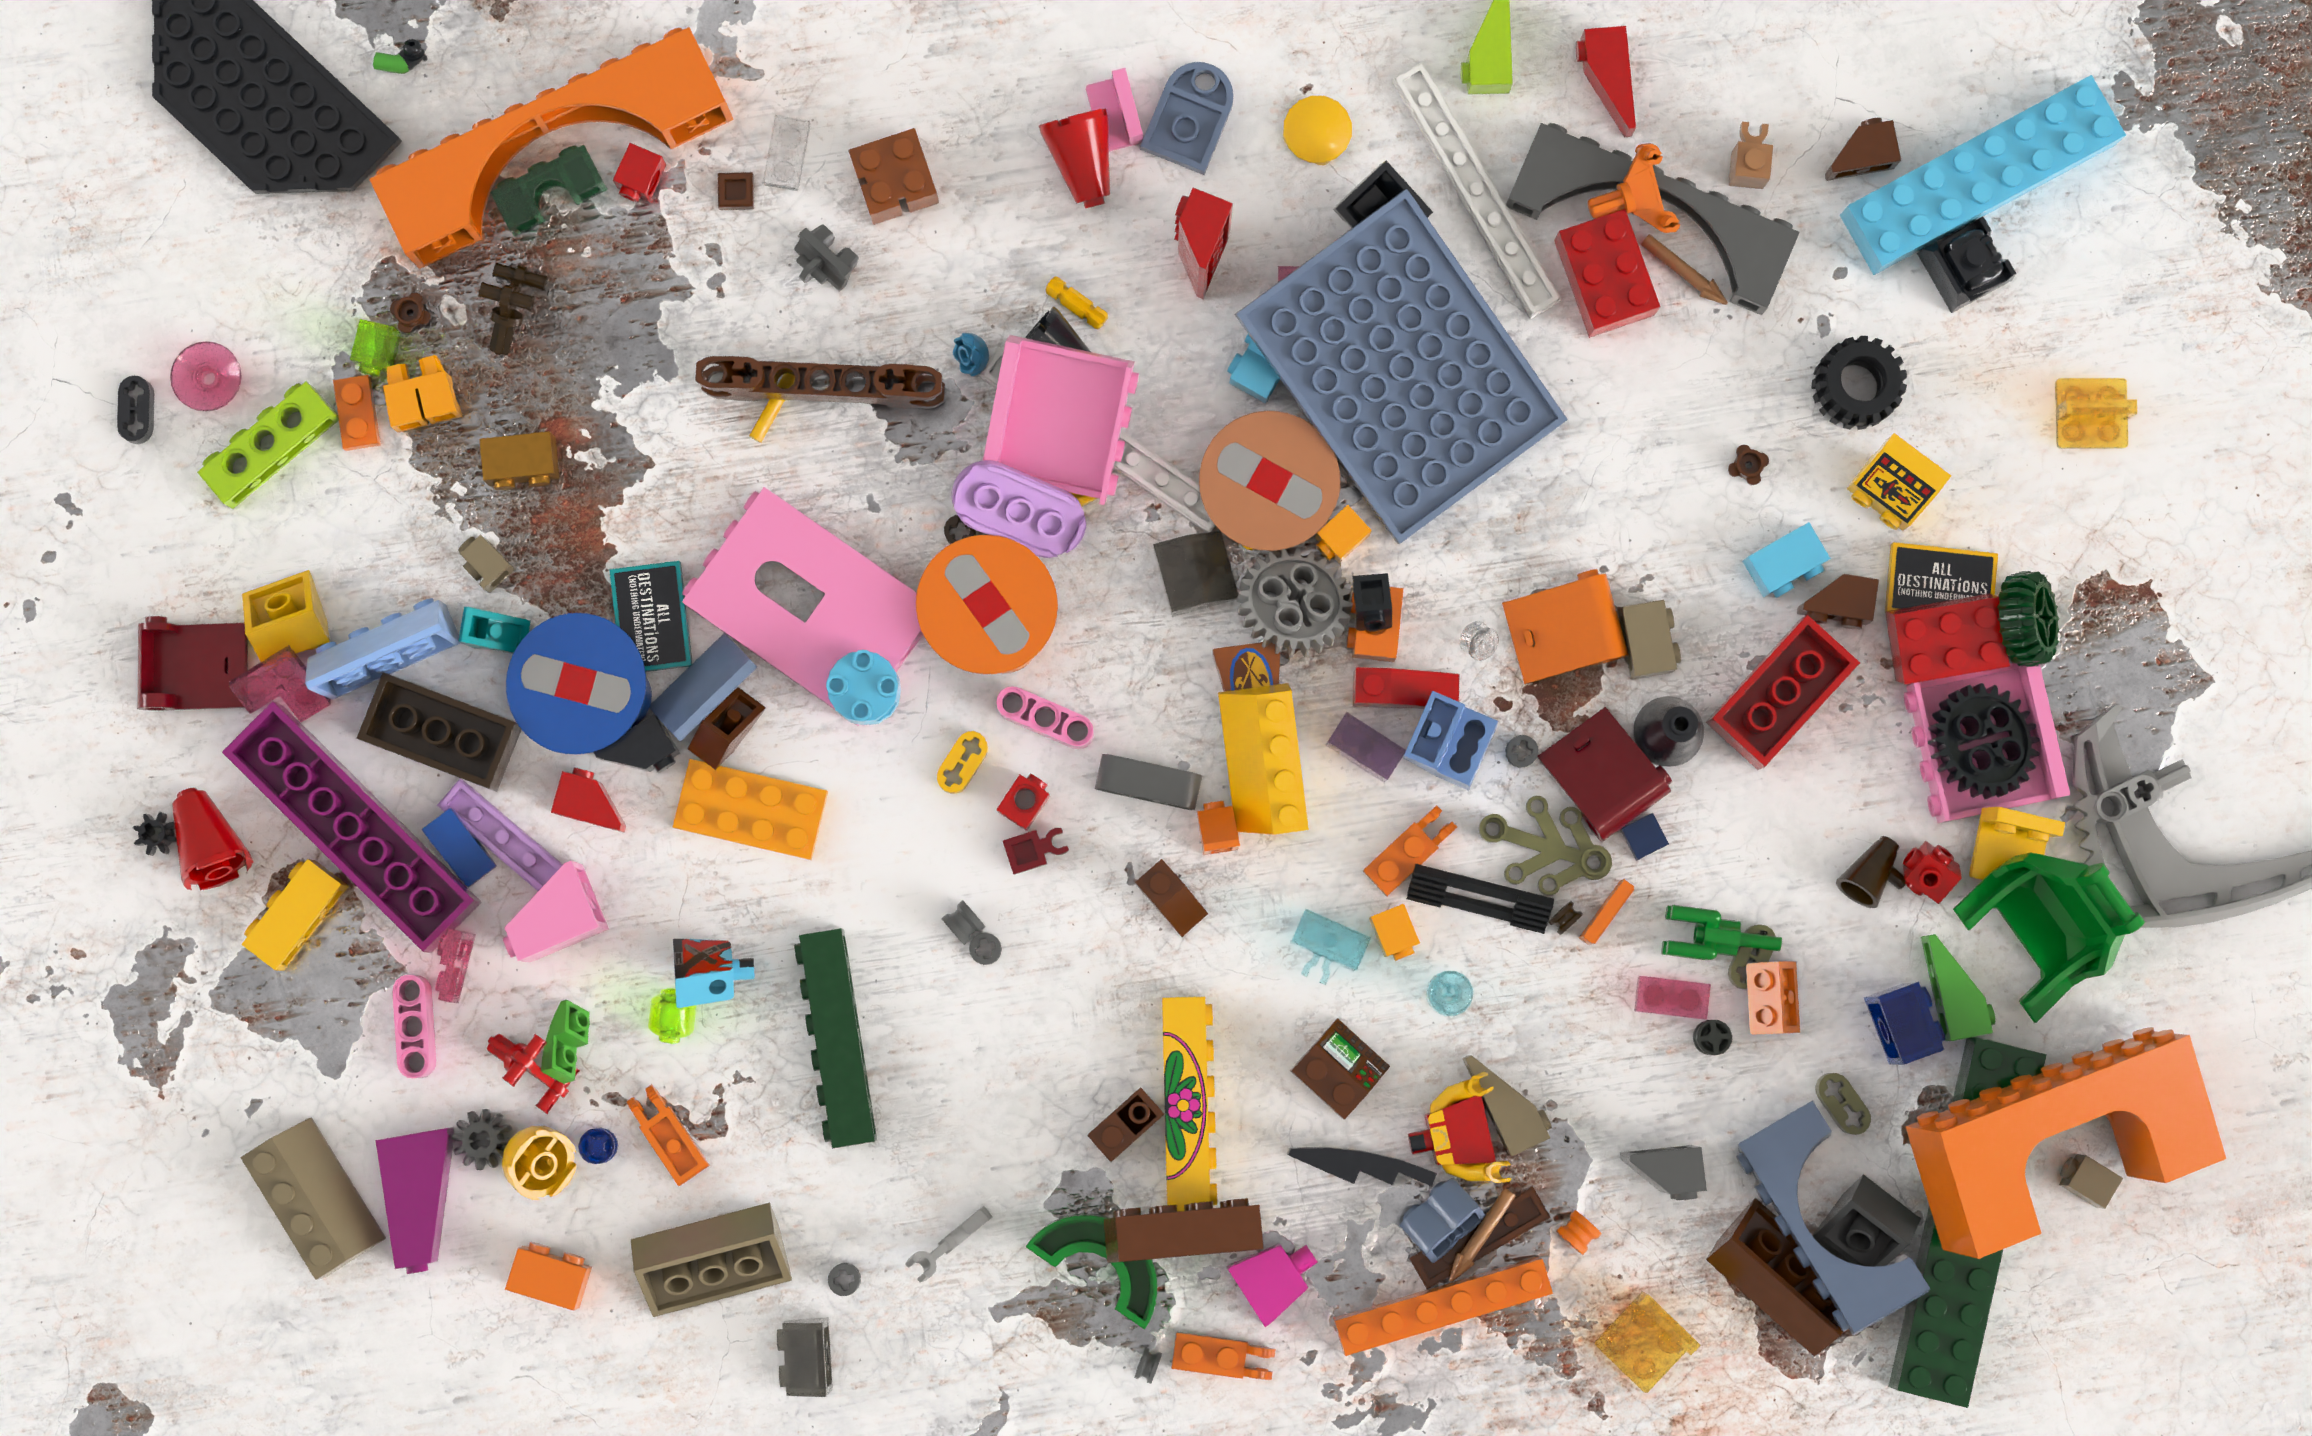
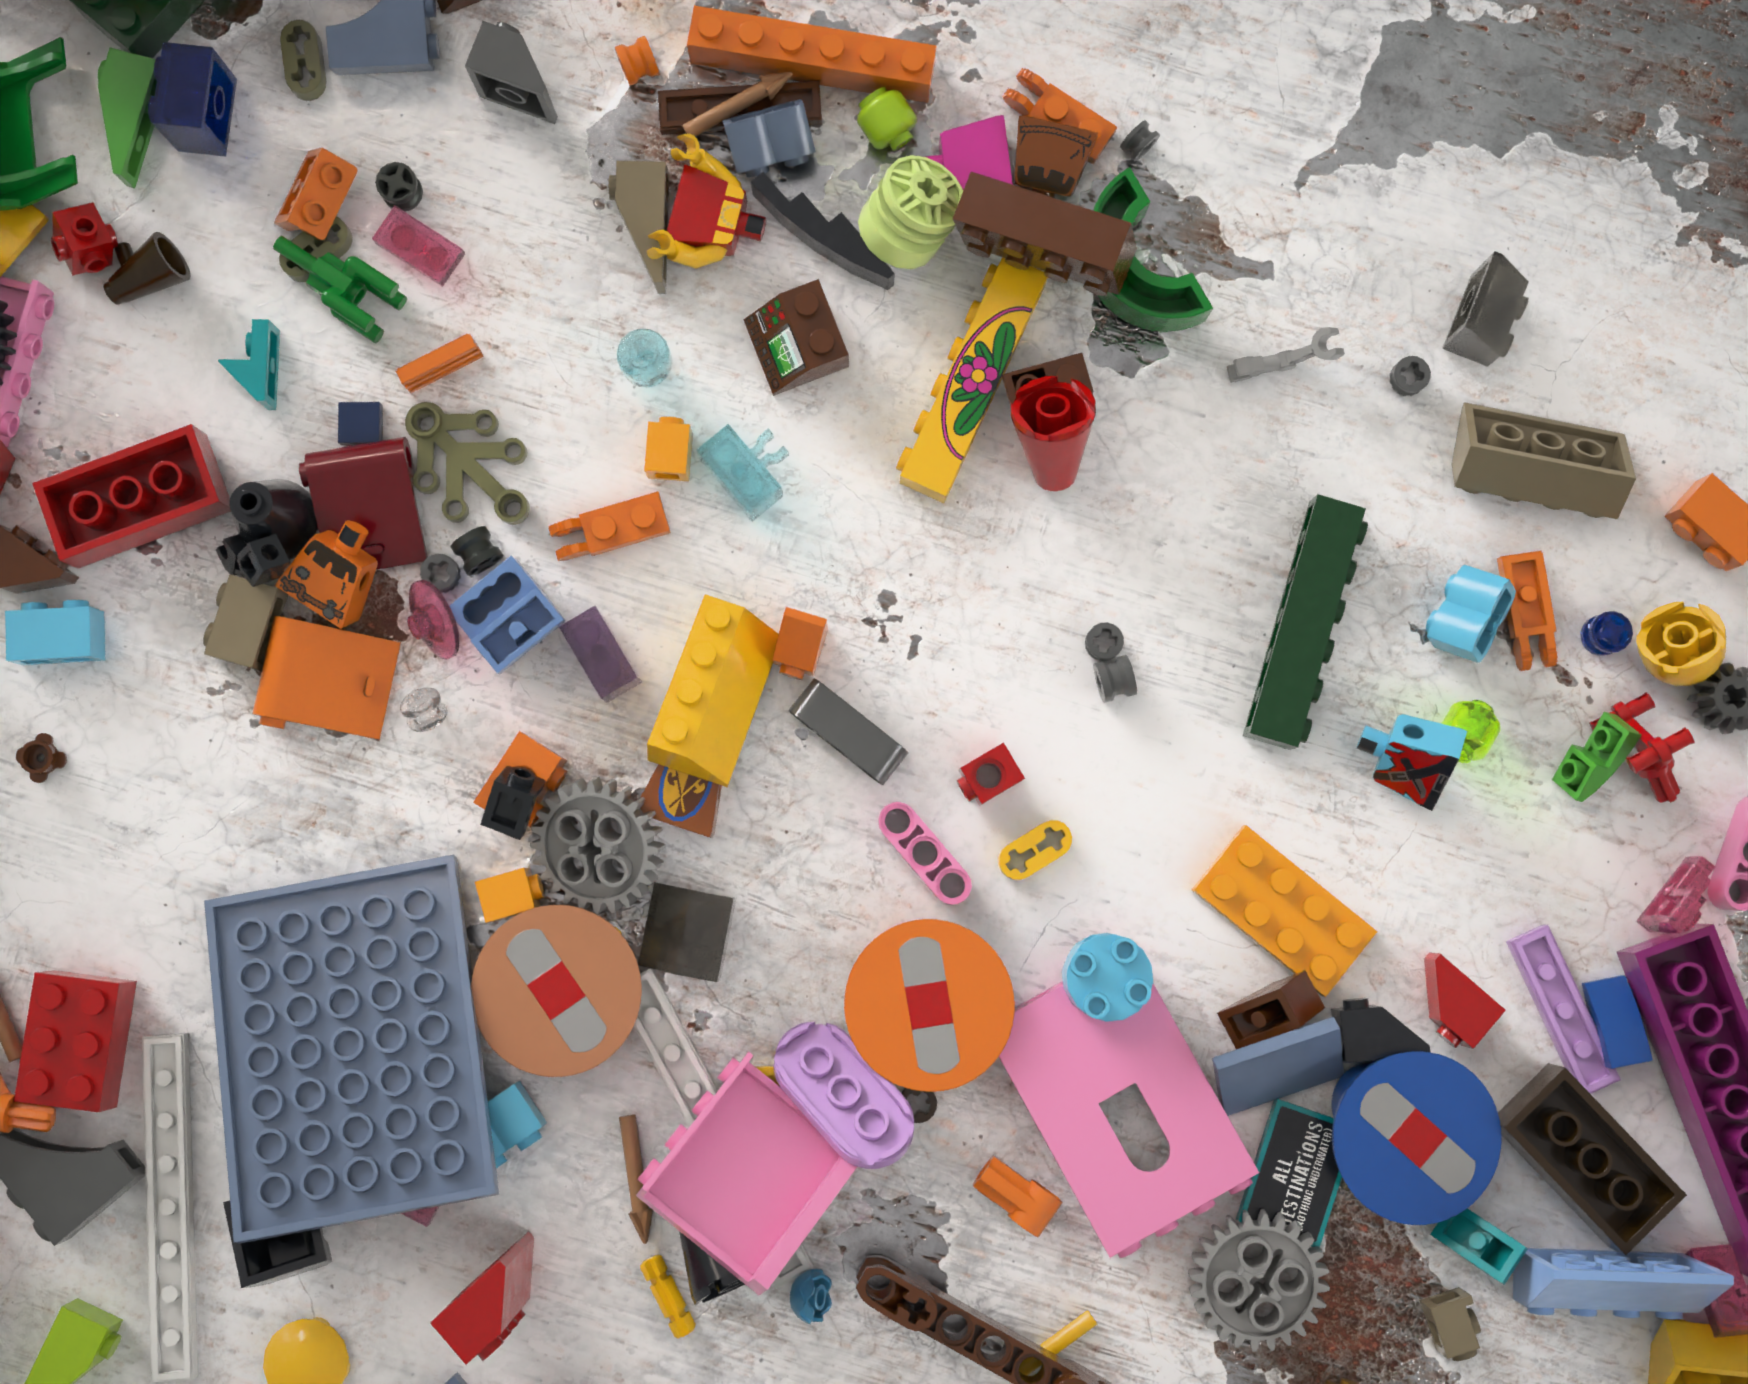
camera: 155 degrees left, 0 degrees up
bright pink slope [503,861,609,963] -> none
dark red plate [1003,828,1069,875] -> none
reddish brown slope [1135,859,1208,937] -> none
red slope [1353,667,1460,709] -> none
black container [1406,864,1554,934] -> none
dark brown bush [1548,901,1583,935] -> none
none -> black piece [216,534,290,587]
none -> teal slope [218,319,280,410]
none -> orange torso [275,520,378,629]
none -> clear pink dish [407,580,459,660]
none -> pearl dark grey wheel [450,526,503,576]
none -> medium nougat piece [619,1114,653,1244]
none -> lime head [857,87,917,151]
none -> yellowish green wheel [858,155,963,269]
none -> orange piece [972,1155,1063,1238]
none -> red cone [1011,376,1096,491]
none -> dark orange torso [1015,115,1099,198]
none -> light grey gear [1188,1209,1330,1352]
none -> medium azure brick [1426,565,1516,663]

